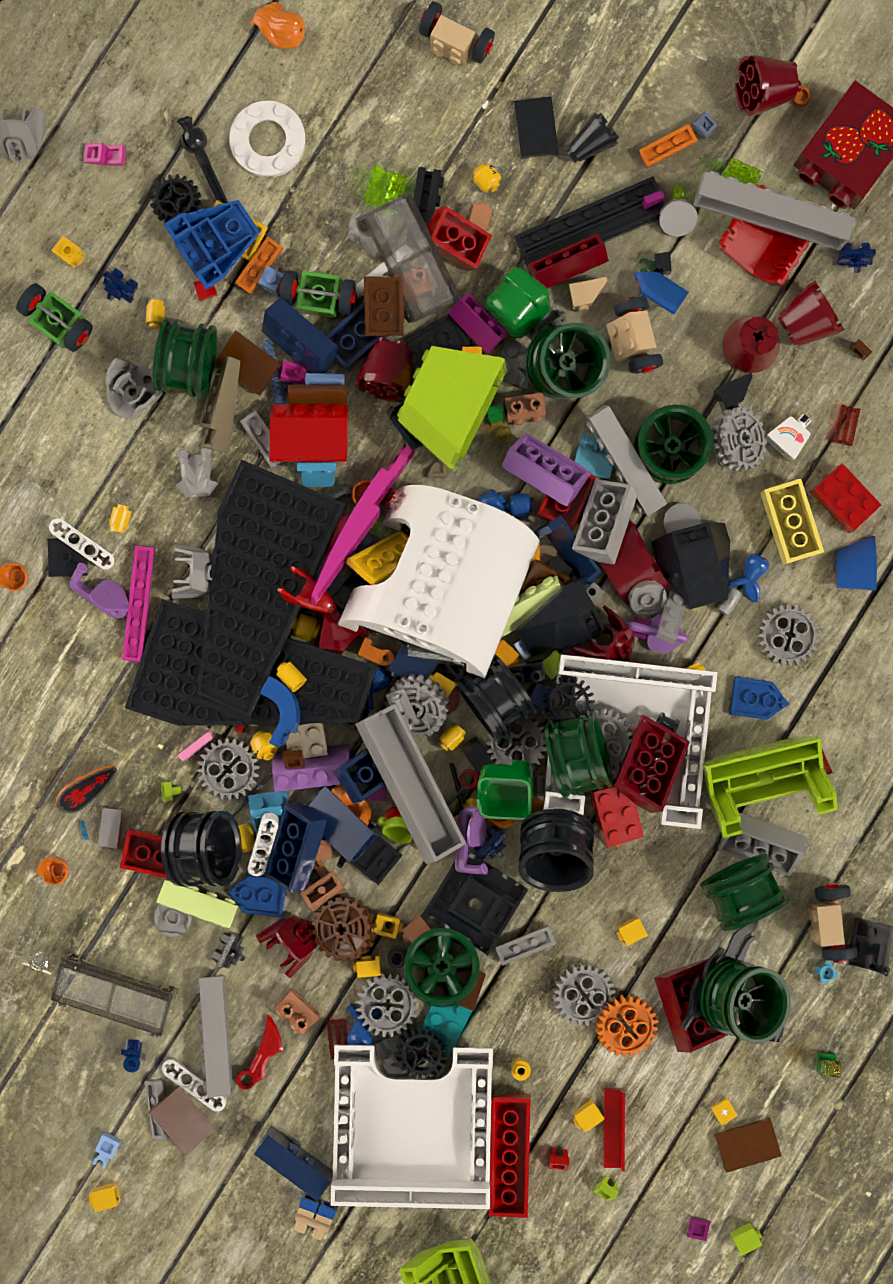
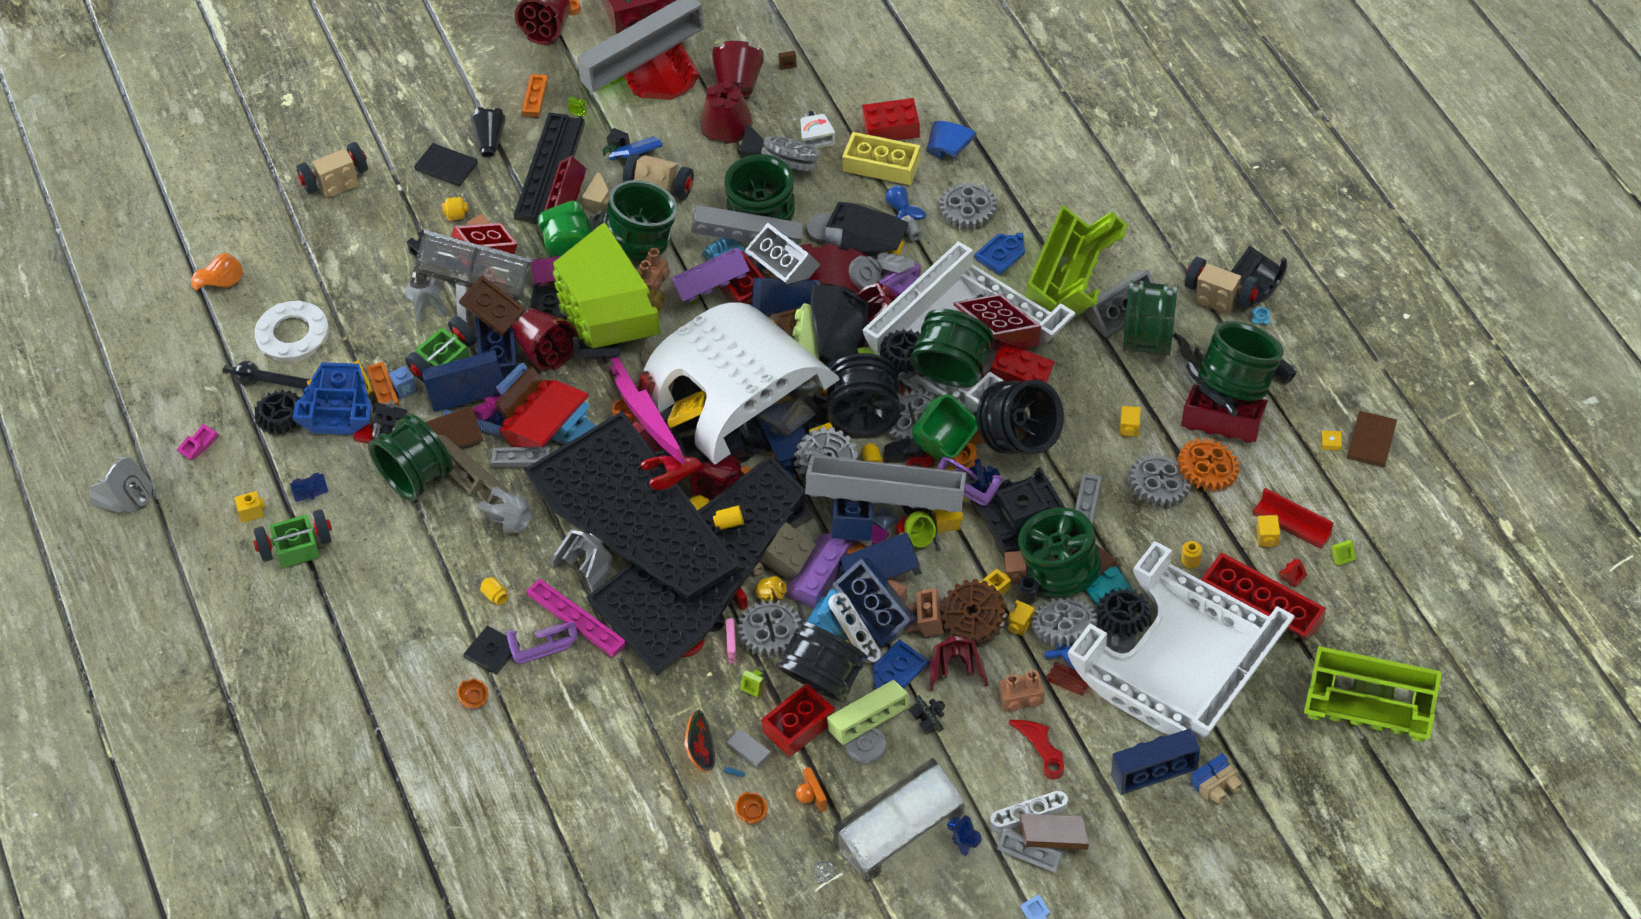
camera: 50 degrees left, 35 degrees down
white beam [49,519,115,570] -> none
light grey piece [105,358,163,420] -> none
yellow brick [145,299,165,329] -> none
light grey brick [196,975,233,1098] -> none
blue arch [260,676,300,747] -> none
reddish brown tile [283,750,305,769] -> none
black piece [337,821,403,885] -> none
clear neon green hips [363,165,409,213] -> none
magenta tile [642,190,665,209] -> none
light grey tile [659,199,698,237] -> none
magenta tile [687,1216,710,1241] -> none
sand blue tile [691,111,718,139] -> none
lime brick [730,1222,762,1256] -> none
clear yellow leg [816,1052,841,1078] -> none
clear red tile [833,405,861,447] -> none
clear blue hips [837,243,876,273] -> none
none -> black piece [371,401,408,438]
none -> orange tile [796,767,827,813]

